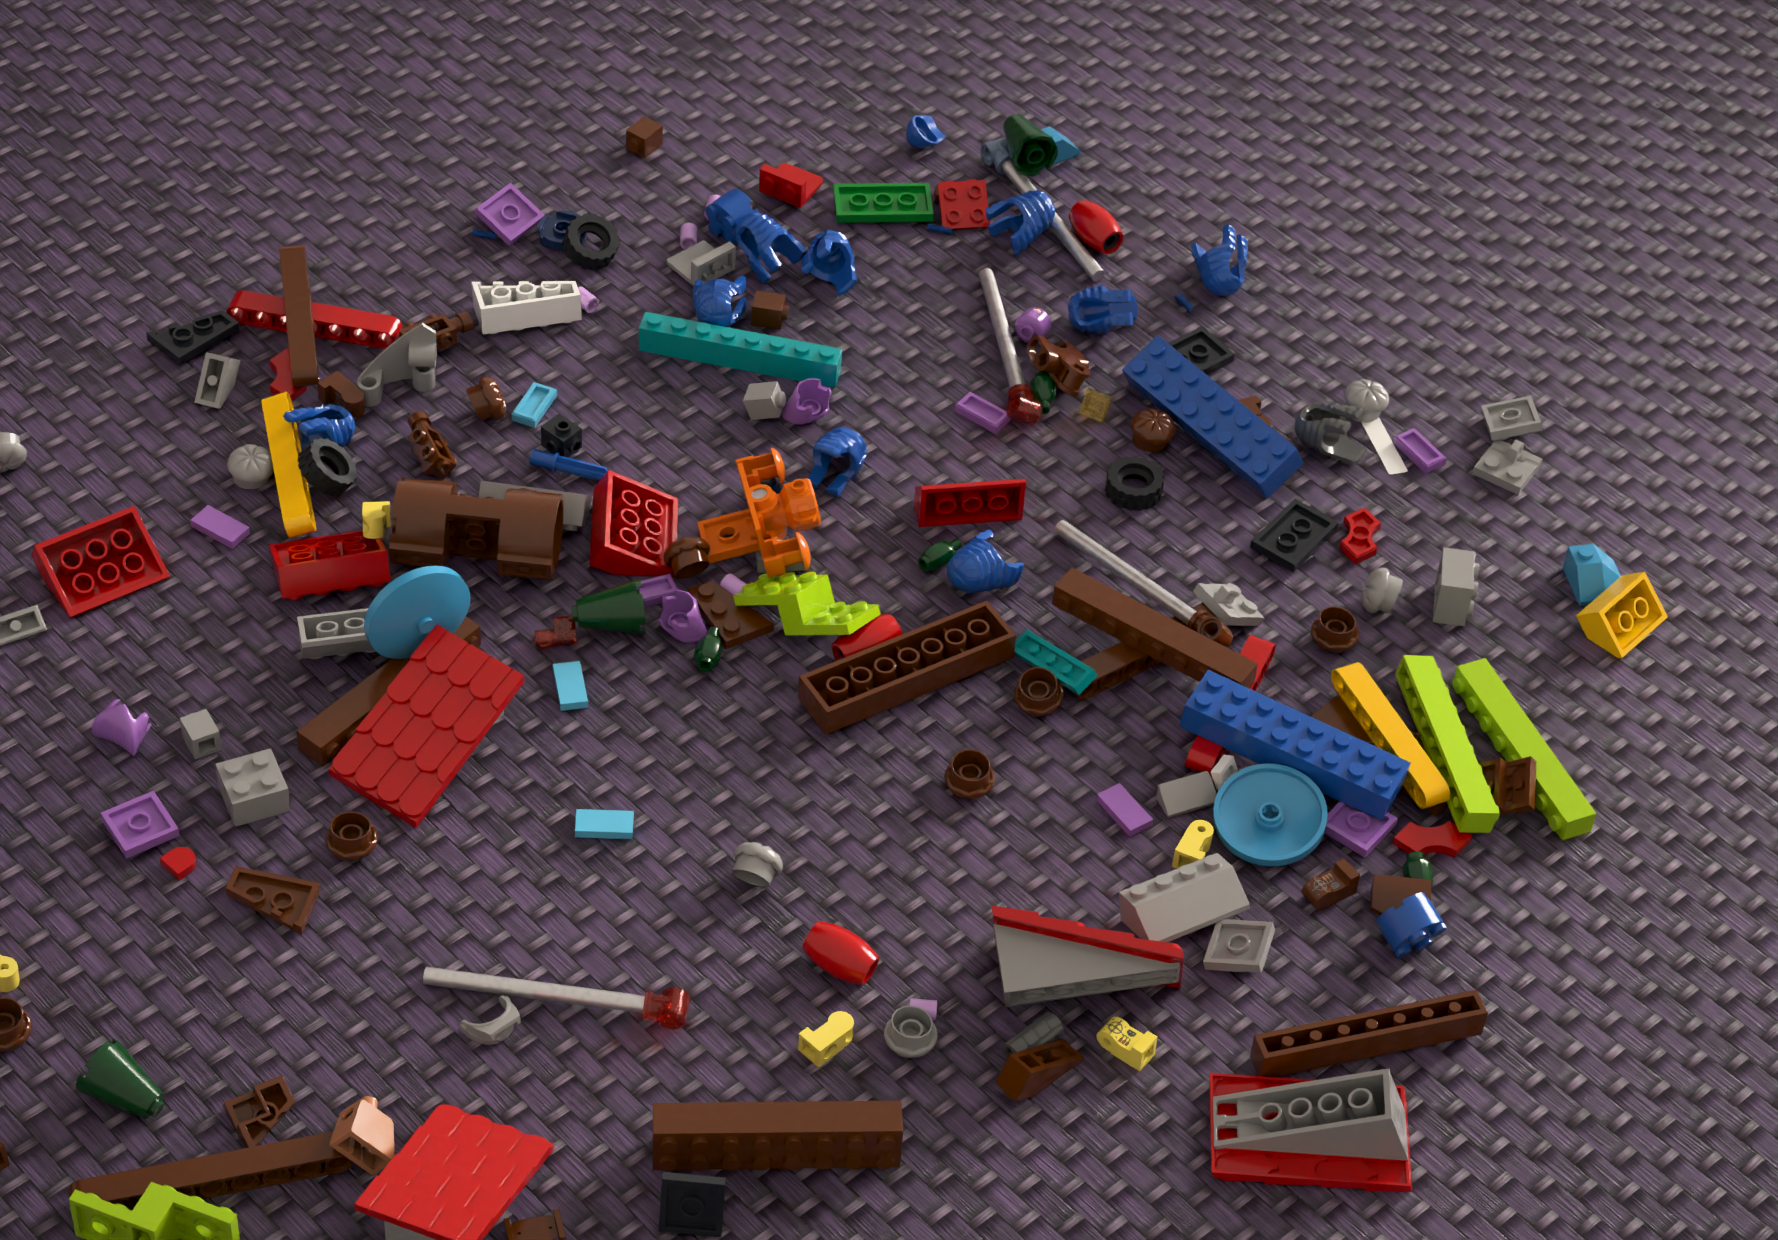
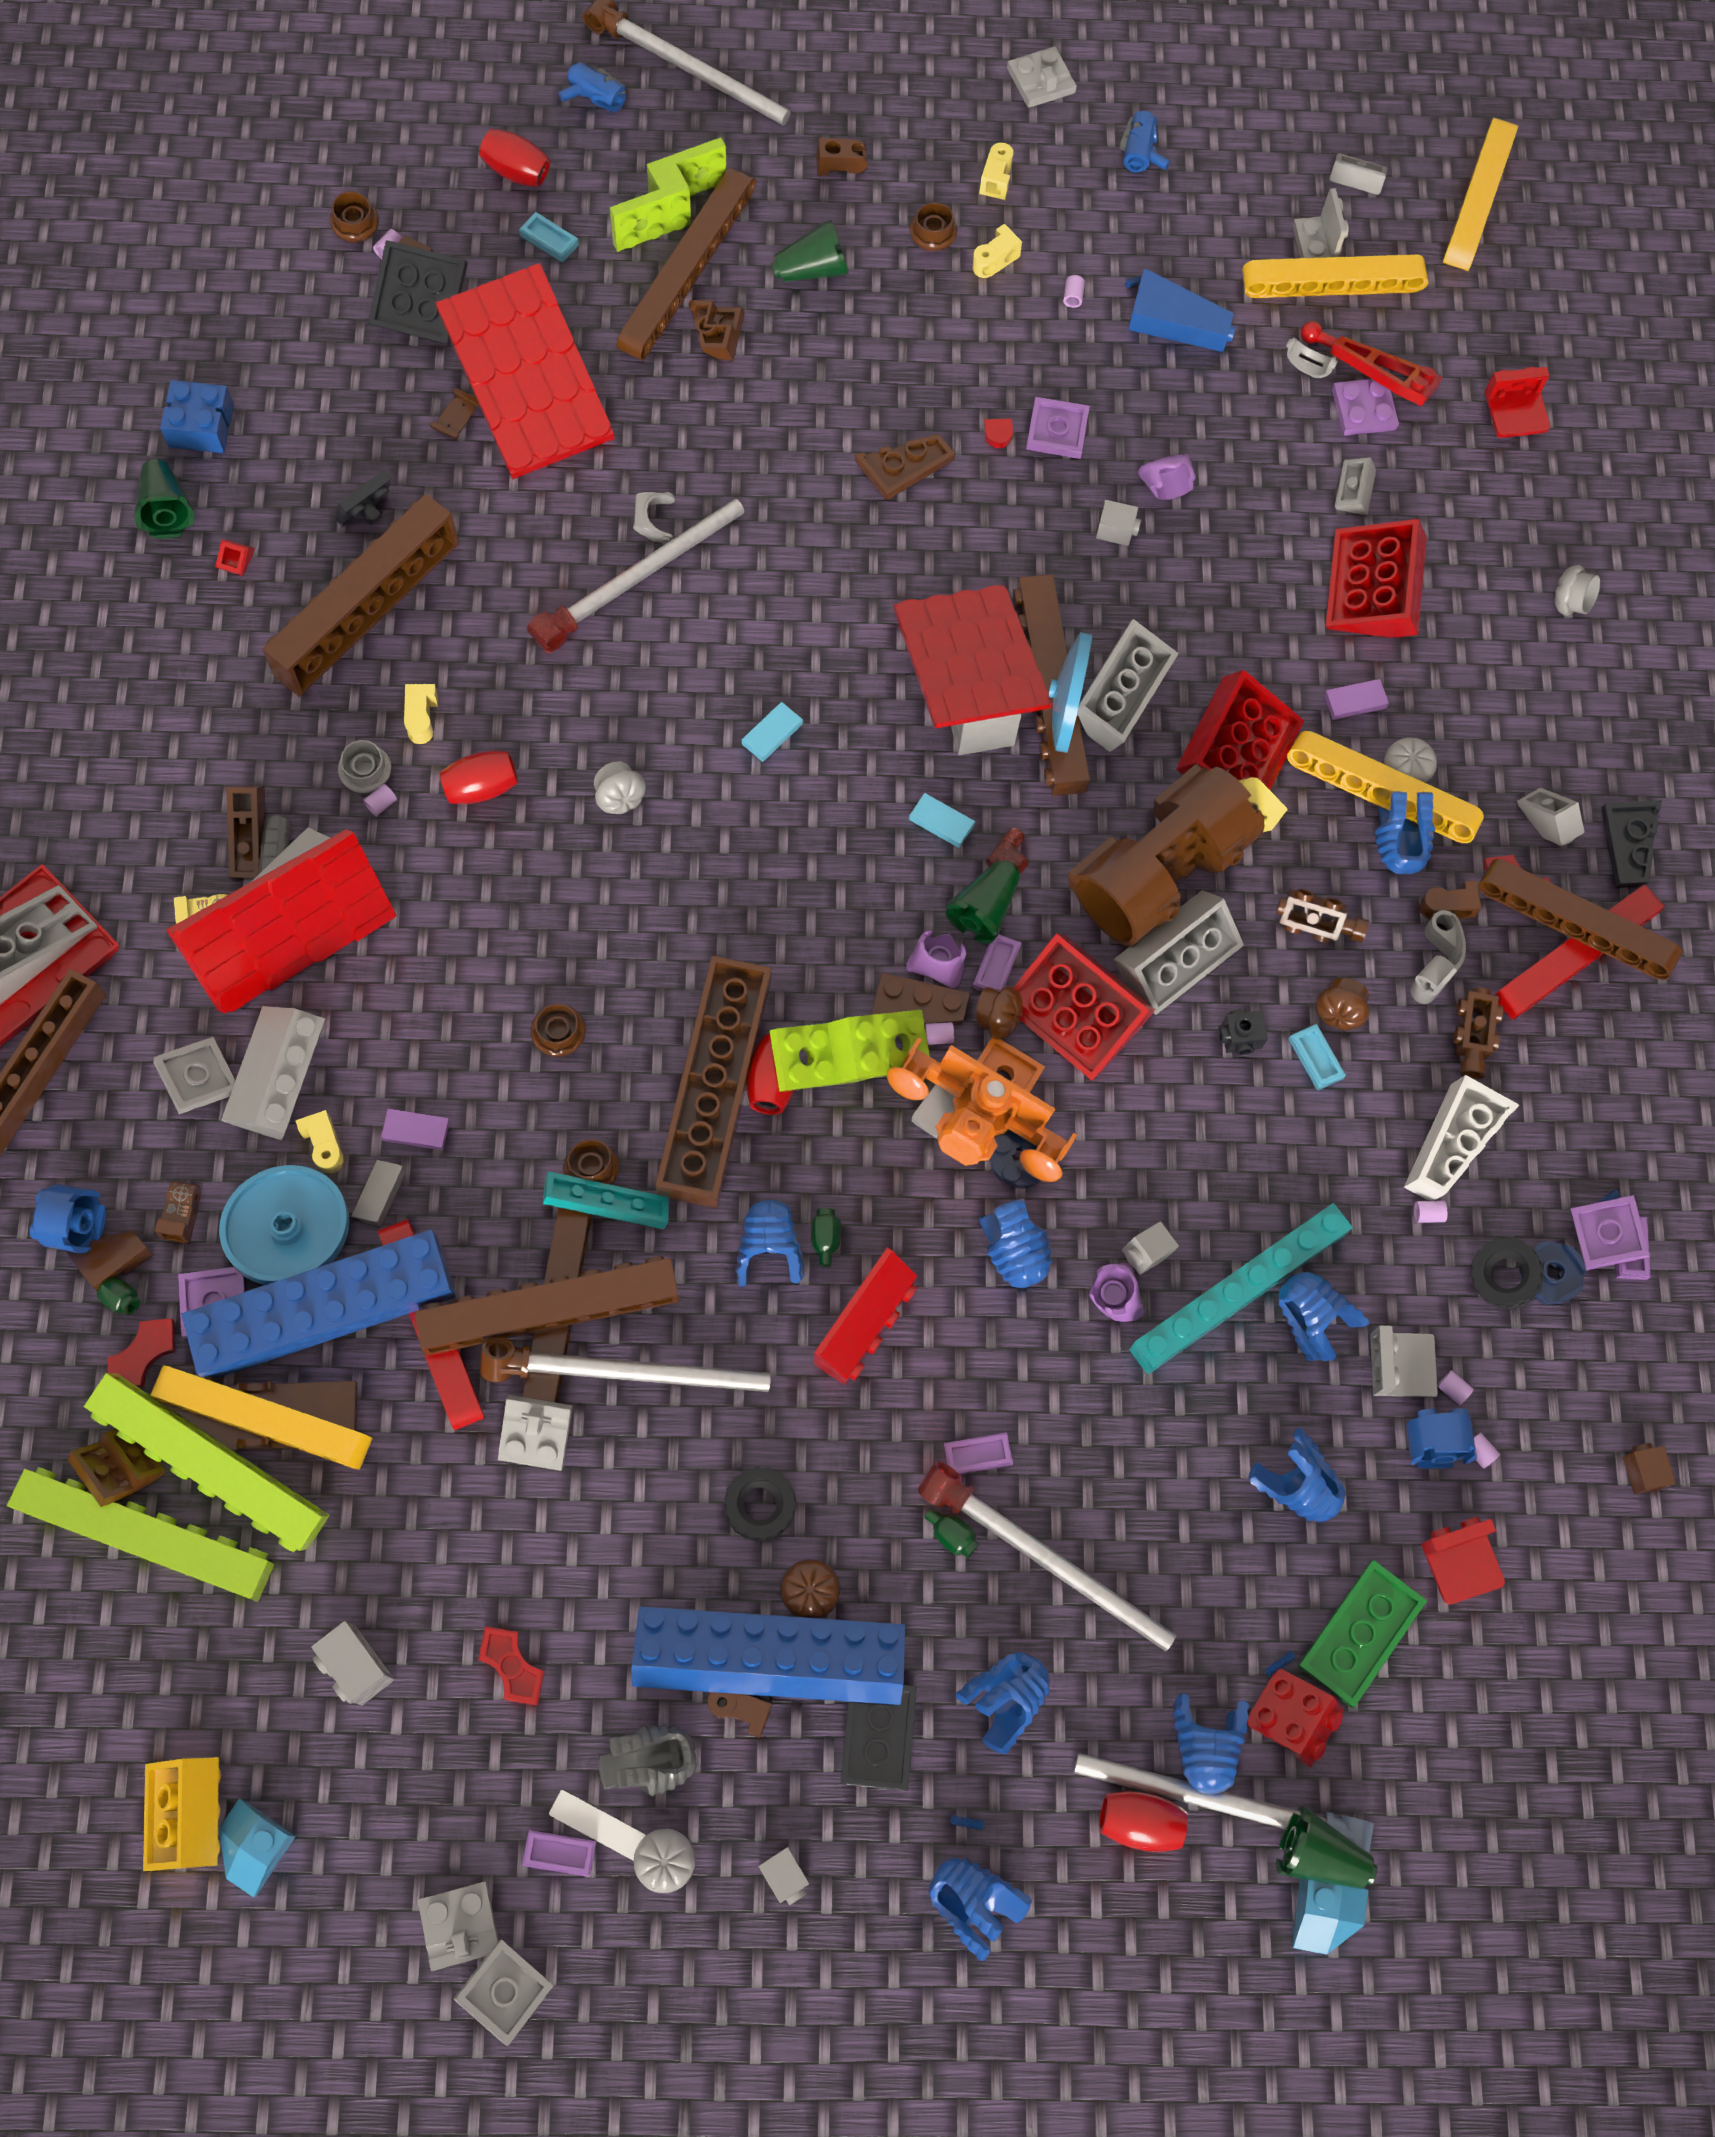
camera: 130 degrees right, 25 degrees up
light grey brick [215,748,290,827] -> none
black tyre [298,437,358,497] -> none
reddish brown piece [325,812,378,861] -> none
nougat torso [330,1096,395,1175] -> none
blue axle [529,448,608,481] -> none
dark green plant [694,627,722,672] -> none
blue hair [735,212,807,284] -> none
reddish brown brick [751,290,790,330] -> none
blue cap [906,115,946,149] -> none
medium lavender head [1015,307,1051,344] -> none
reddish brown piece [1026,335,1090,396] -> none
clear yellow tile [1079,388,1112,422] -> none
white plate [1211,755,1238,793] -> none
black plate [1250,499,1338,573] -> none
reddish brown piece [1311,606,1359,653] -> none
light grey piece [1361,567,1403,613] -> none
none -> light grey brick [758,1847,809,1905]

